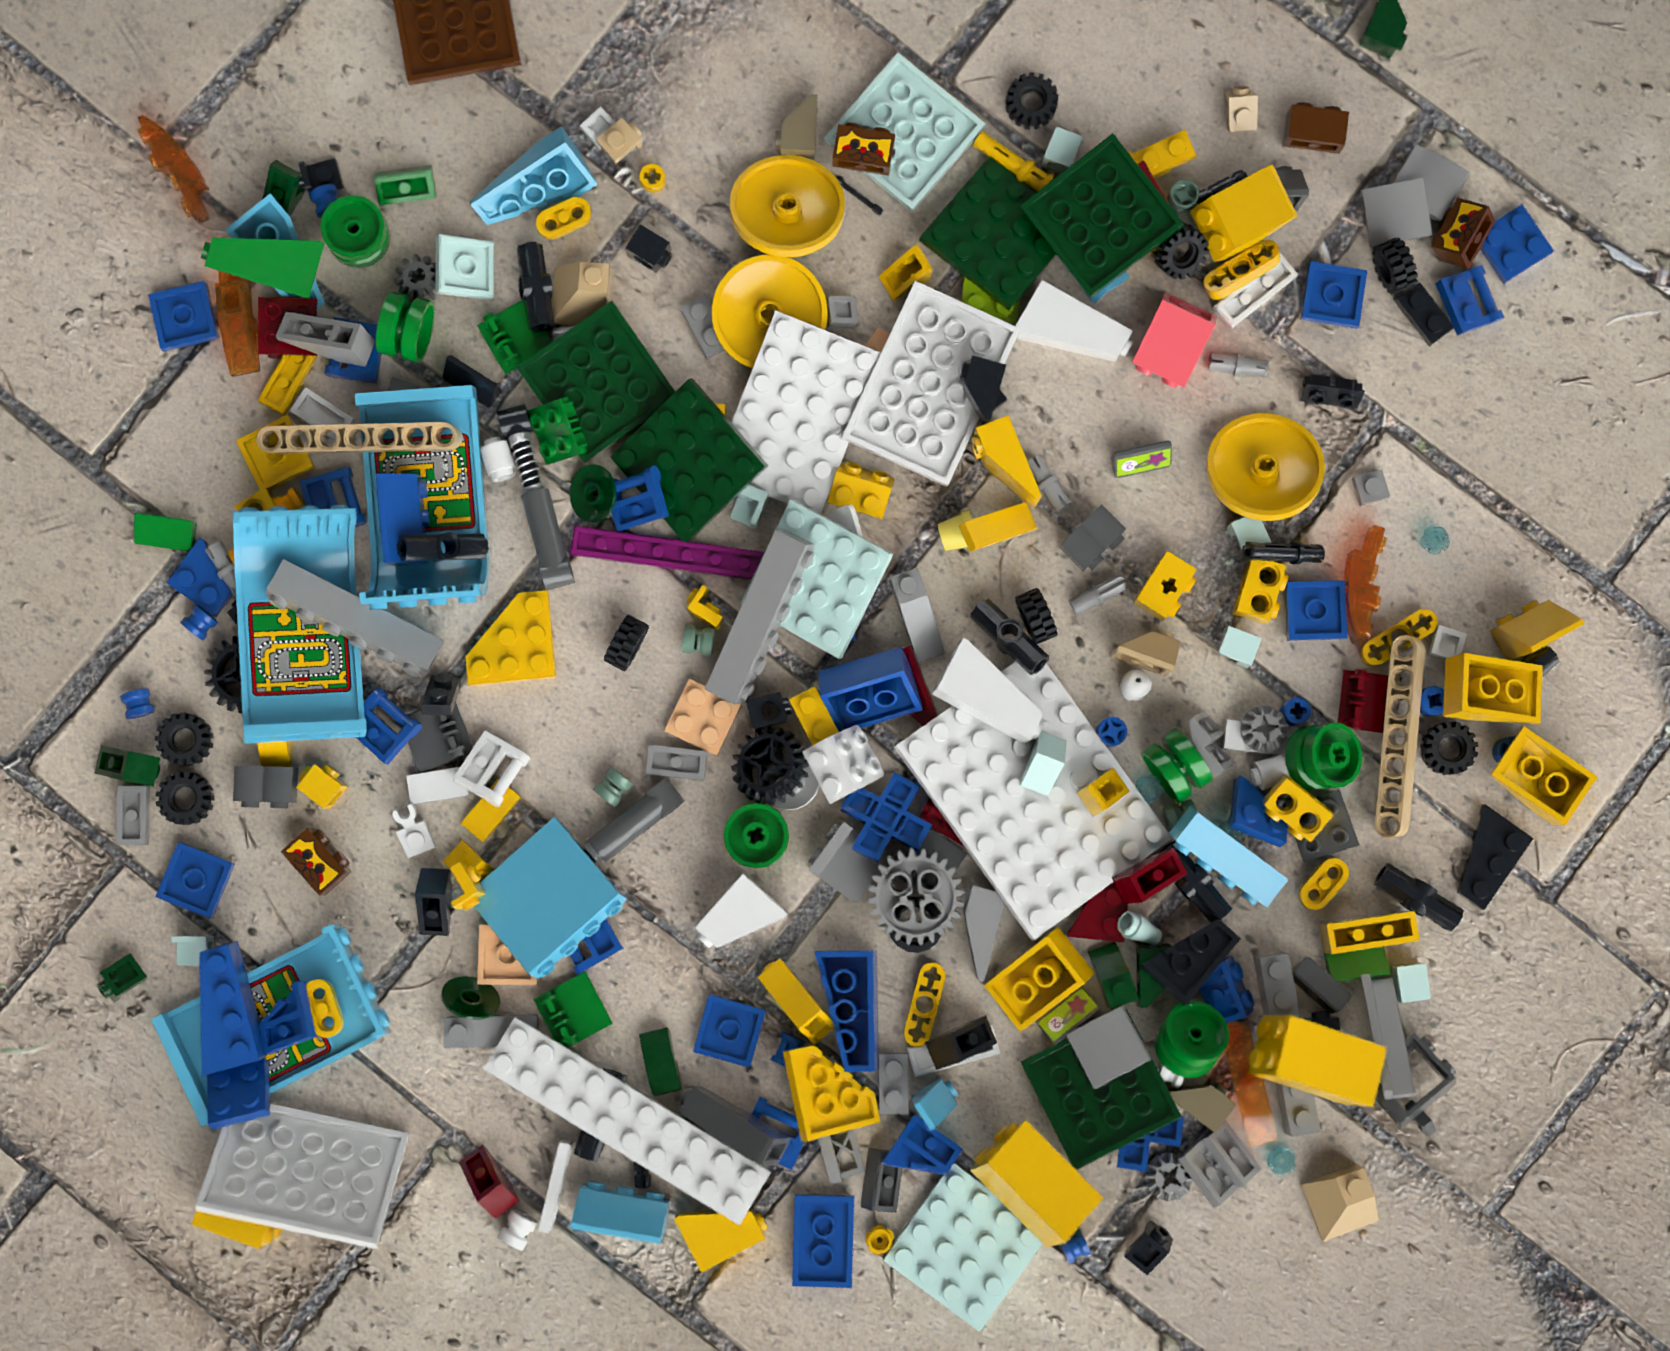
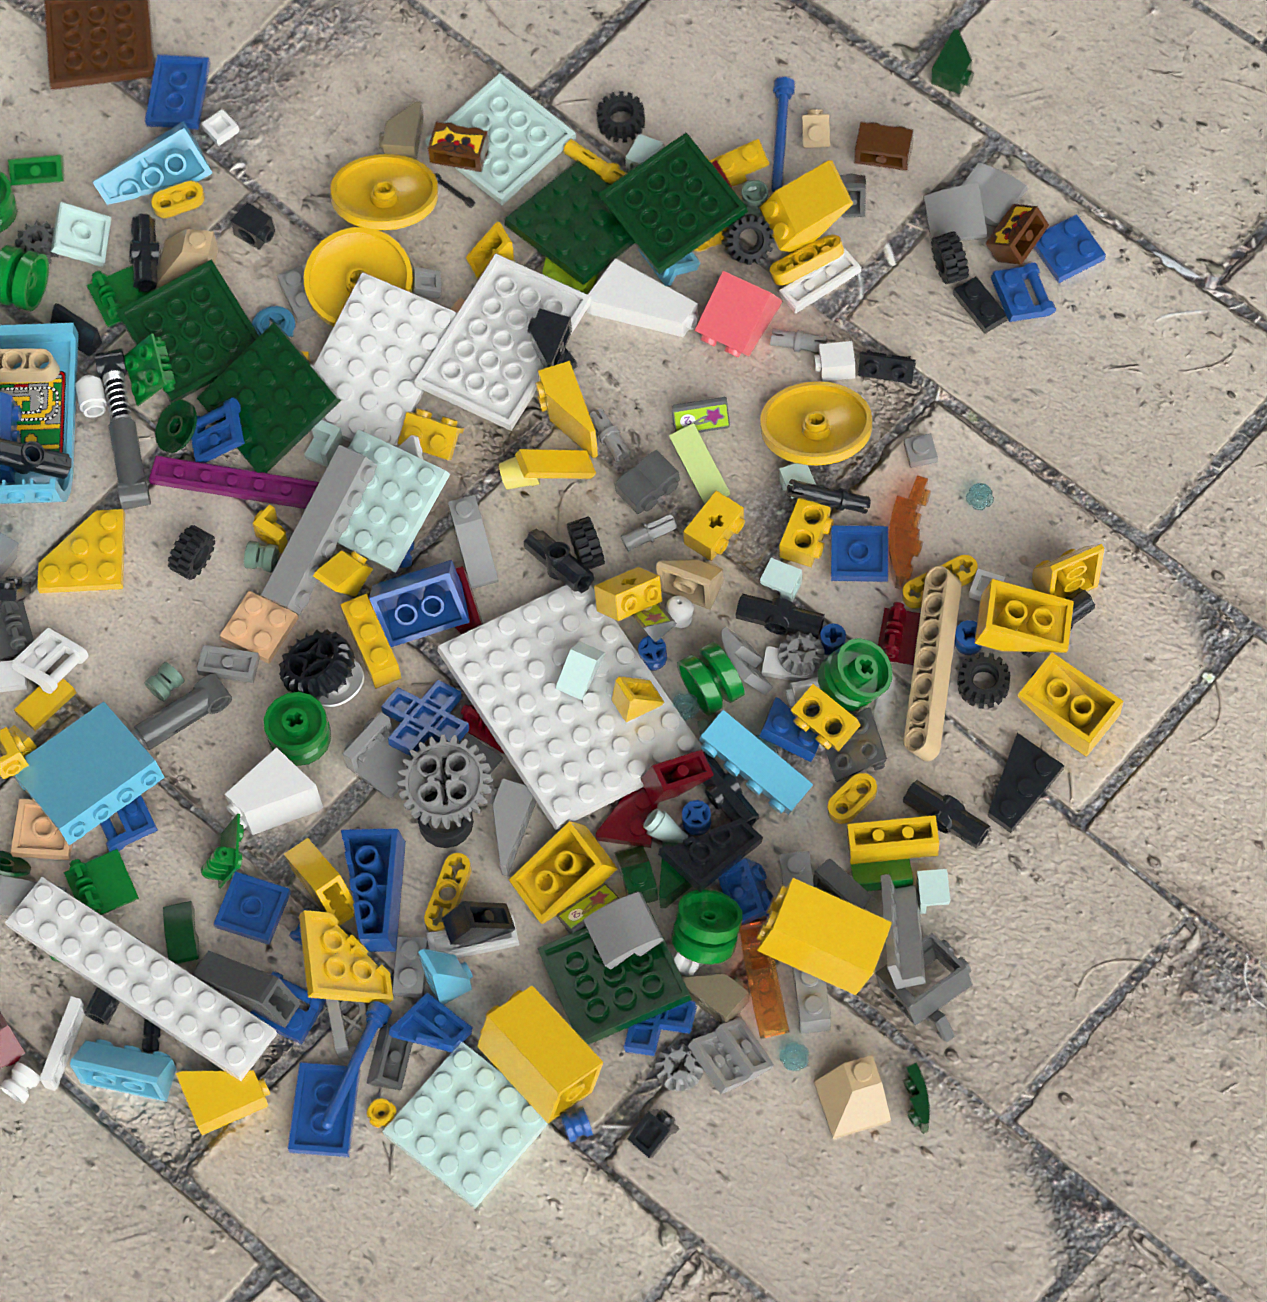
camera: 10 degrees right, 20 degrees down
tan bracket [596,117,642,164] -> none
yellow bush [639,163,666,193] -> none
black brick [746,692,792,731] -> none
white bracket [803,725,884,804] -> none
white slope [932,638,1044,744] -> none
blue plate [1300,261,1368,329] -> none
none -> blue plate [145,55,210,130]
none -> green hinge [201,814,244,888]
none -> dark azure gear [252,306,296,337]
none -> yellow slope [313,550,374,597]
none -> blue piece [321,1001,392,1129]
none -> yellow brick [594,567,662,621]
none -> slope [632,603,677,642]
none -> yellowish green tile [669,423,730,505]
none -> blue wheel [682,800,711,836]
none -> black piece [735,593,825,639]
none -> blue piece [771,77,795,193]
none -> white brick [814,341,855,382]
none -> dark green slope [903,1062,930,1134]

